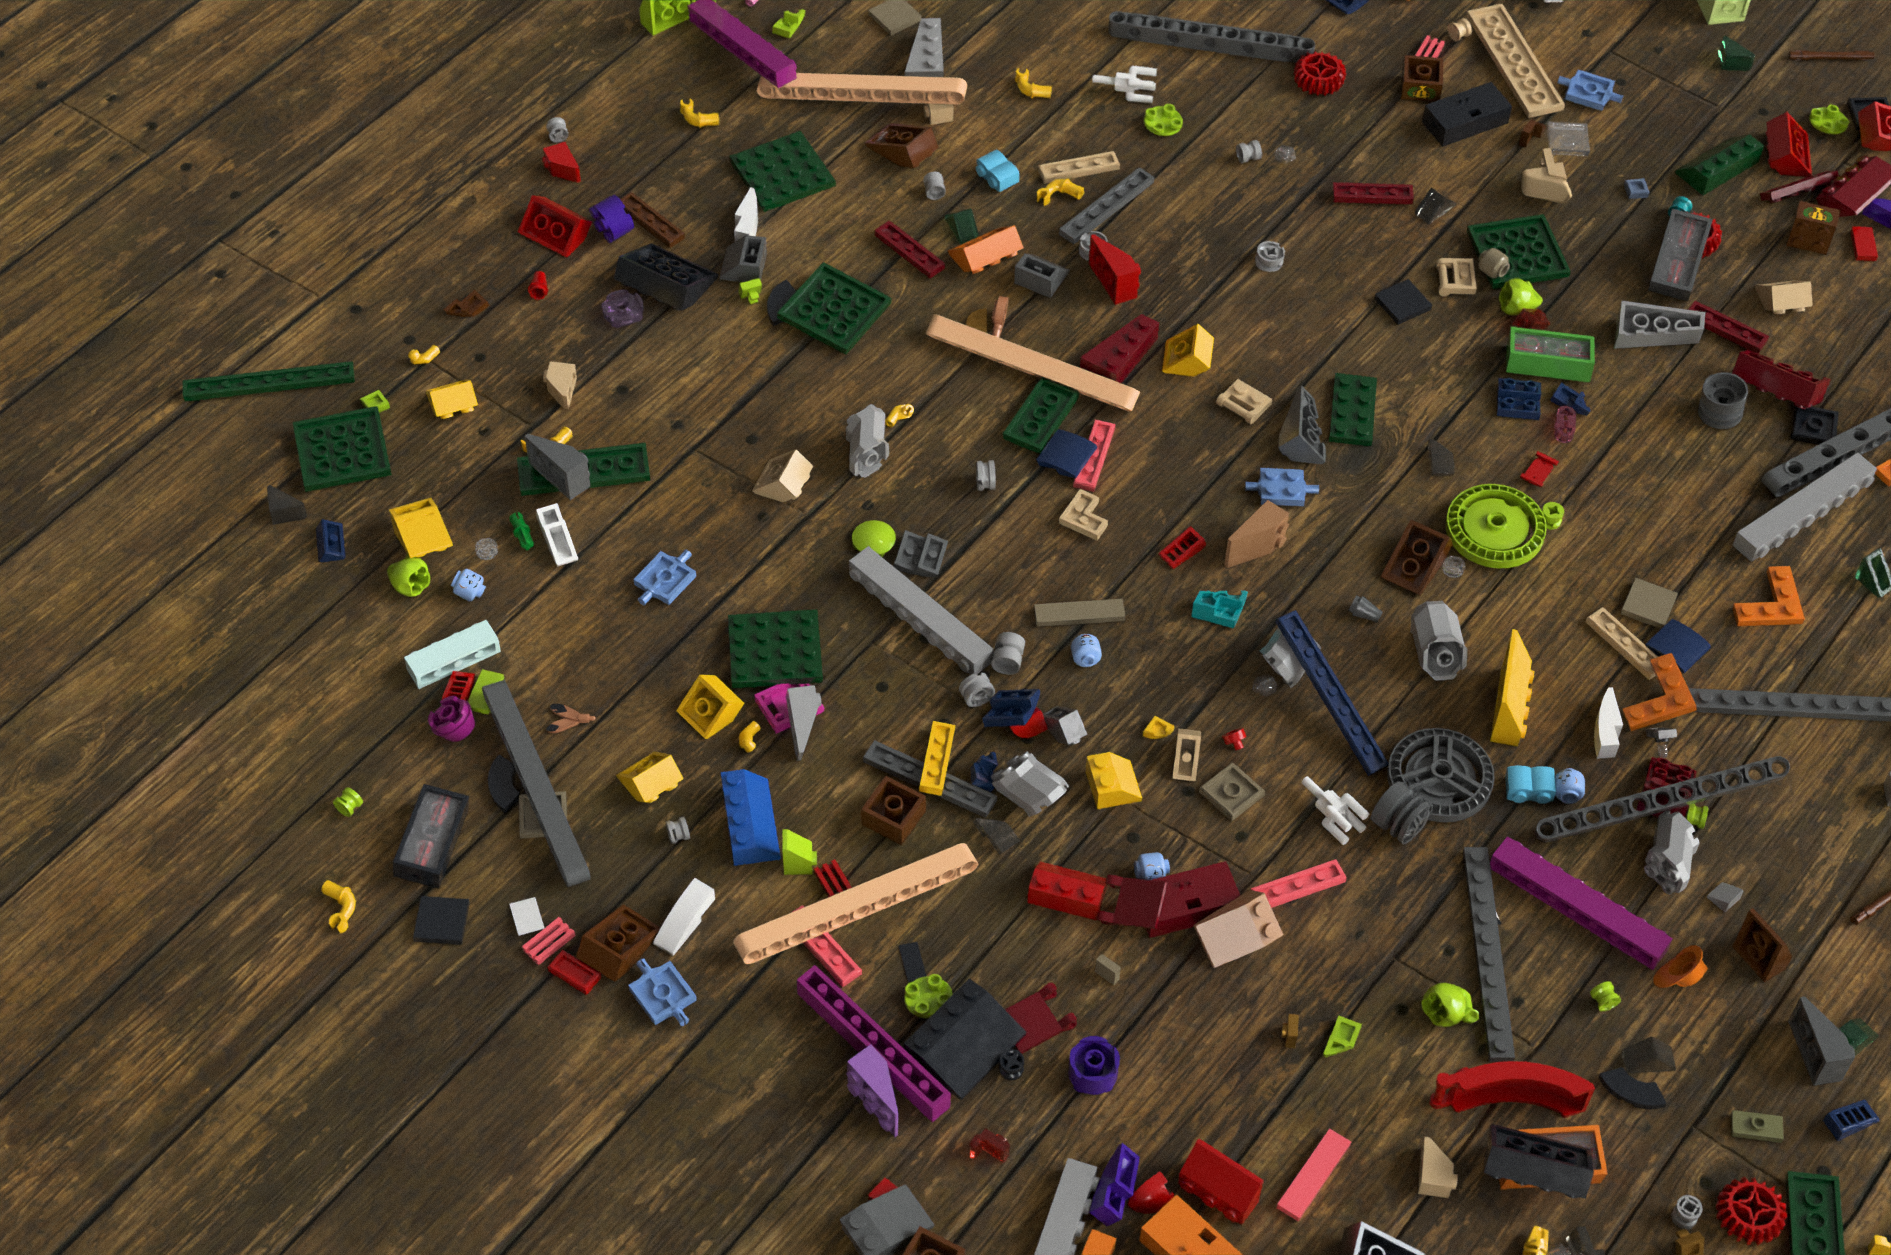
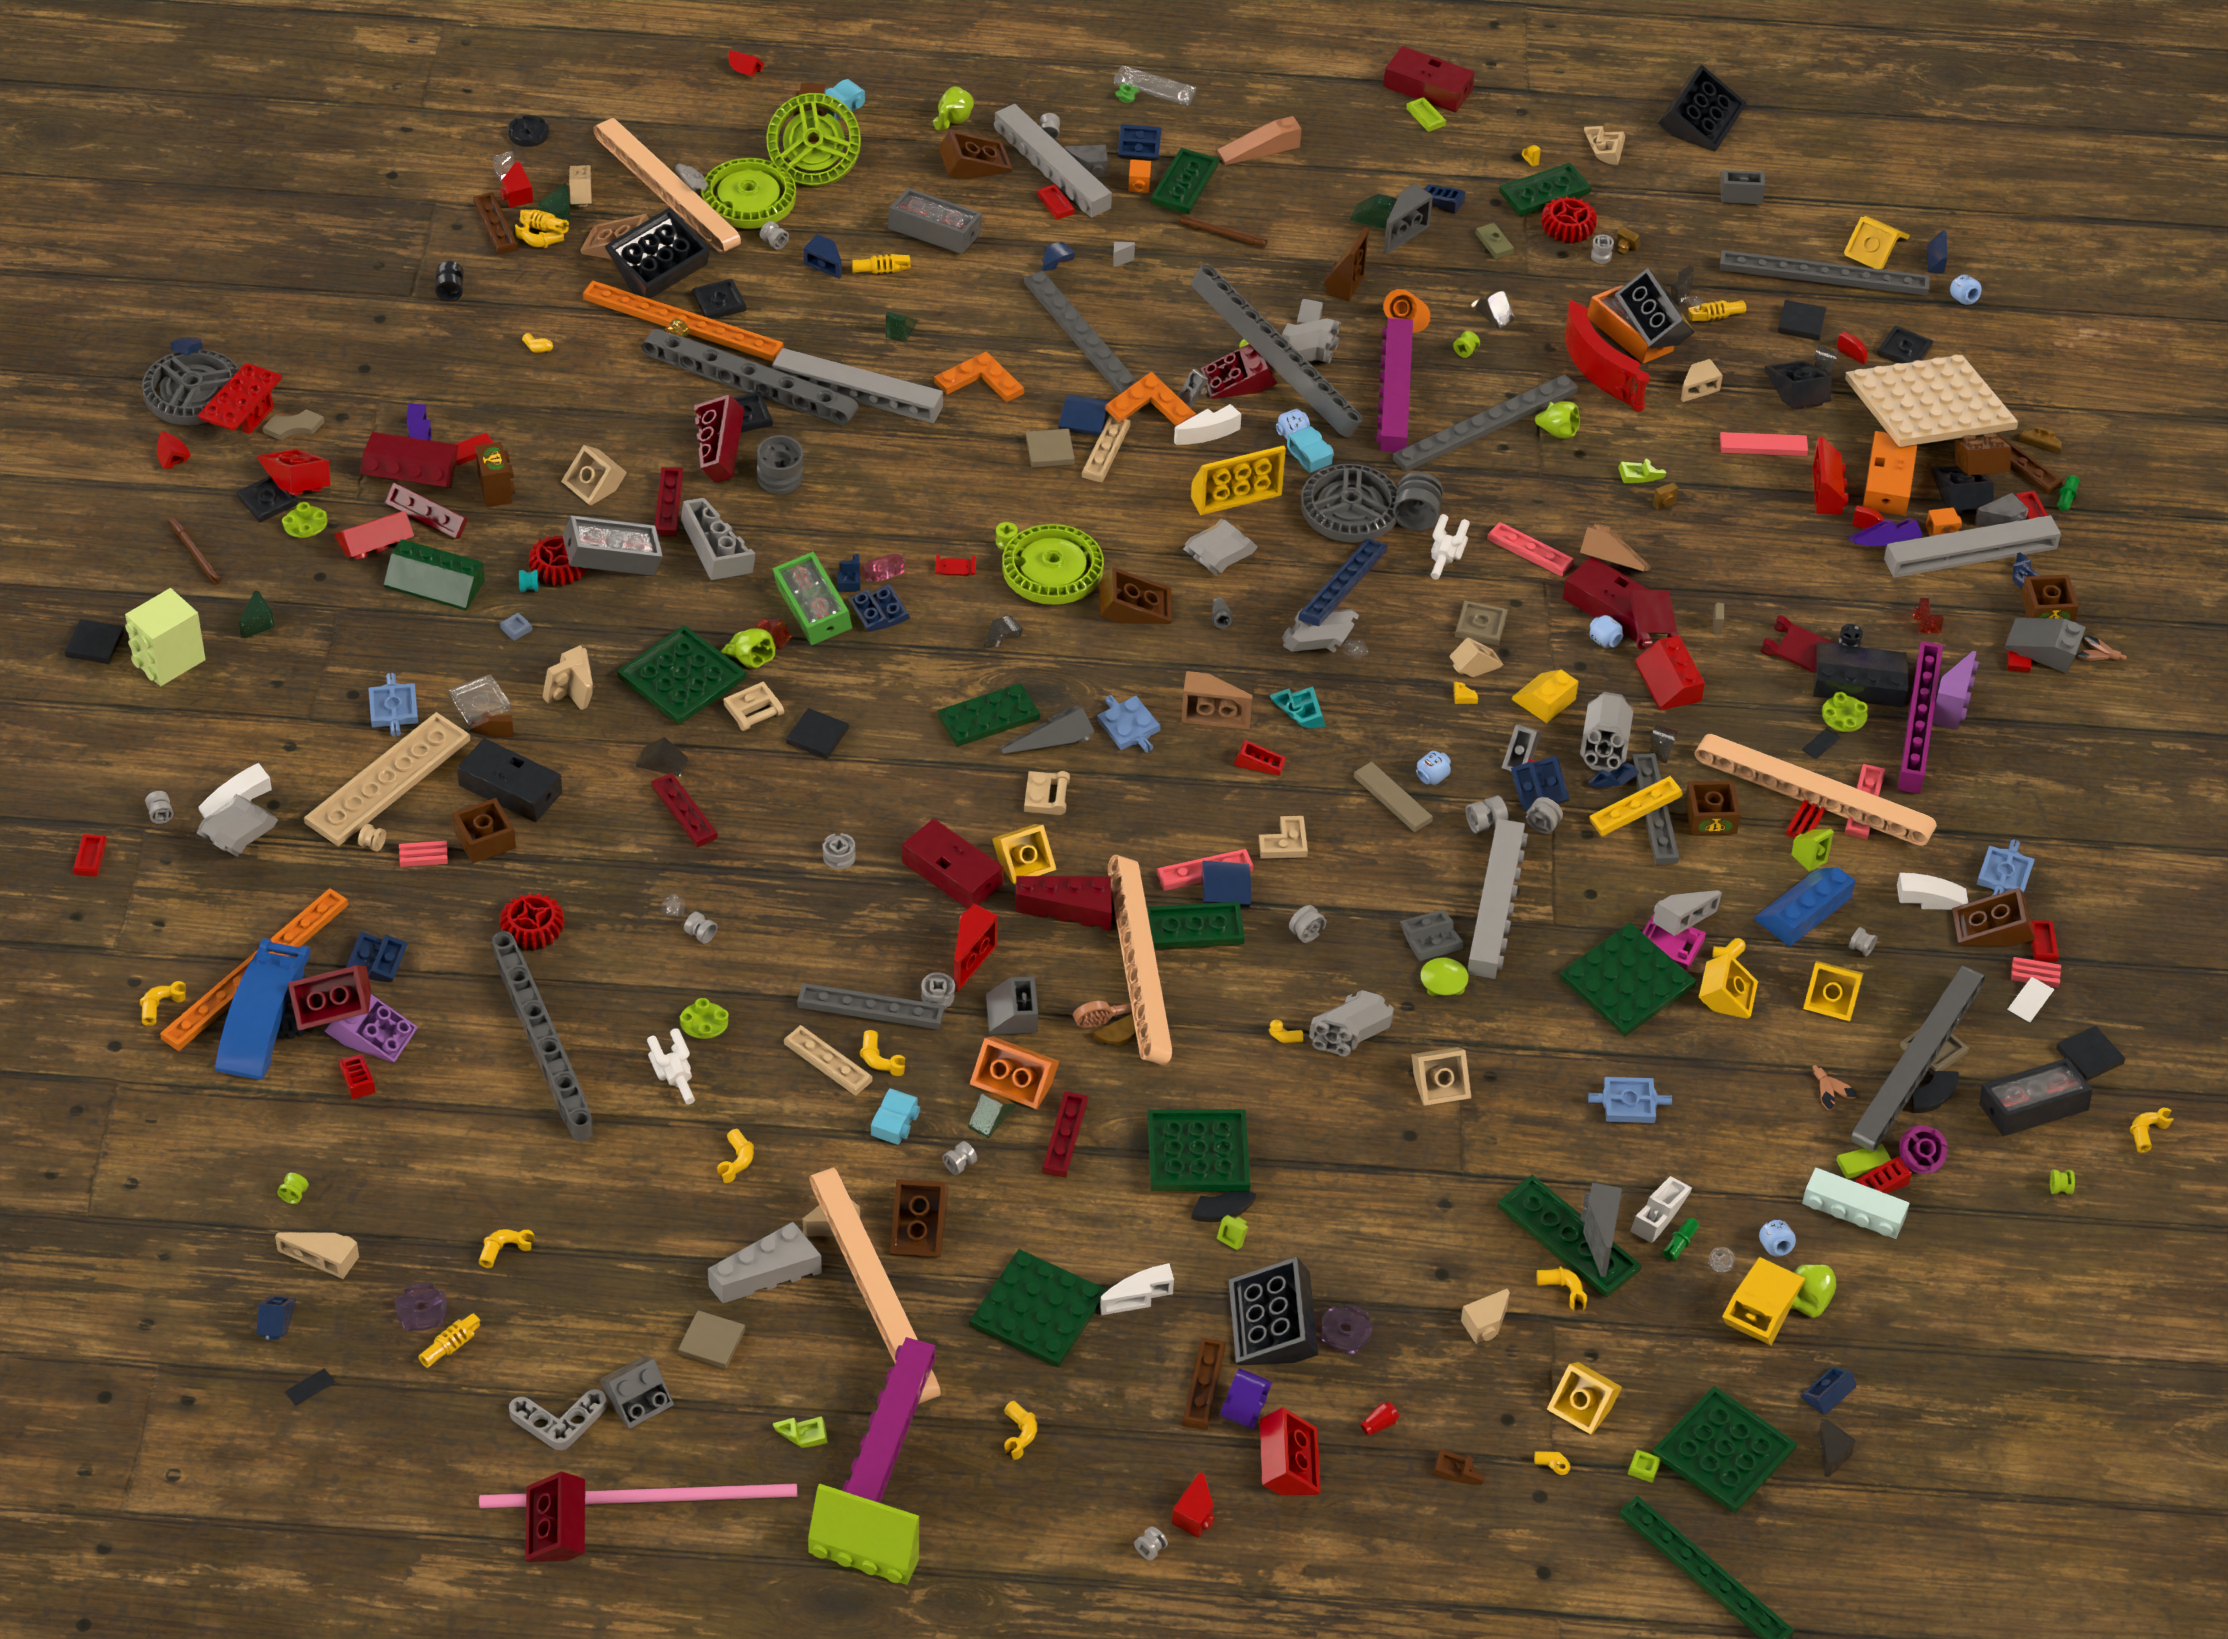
camera: 125 degrees left, 5 degrees down
dark grey slope [720,235,767,282] -> none
dark purple brick [1068,1036,1120,1095] -> none
red tile [1222,727,1247,751] -> none
dark tan head [1478,248,1510,278] -> none
black tile [1598,1067,1666,1109] -> none
none -> dark red brick [902,818,1004,909]

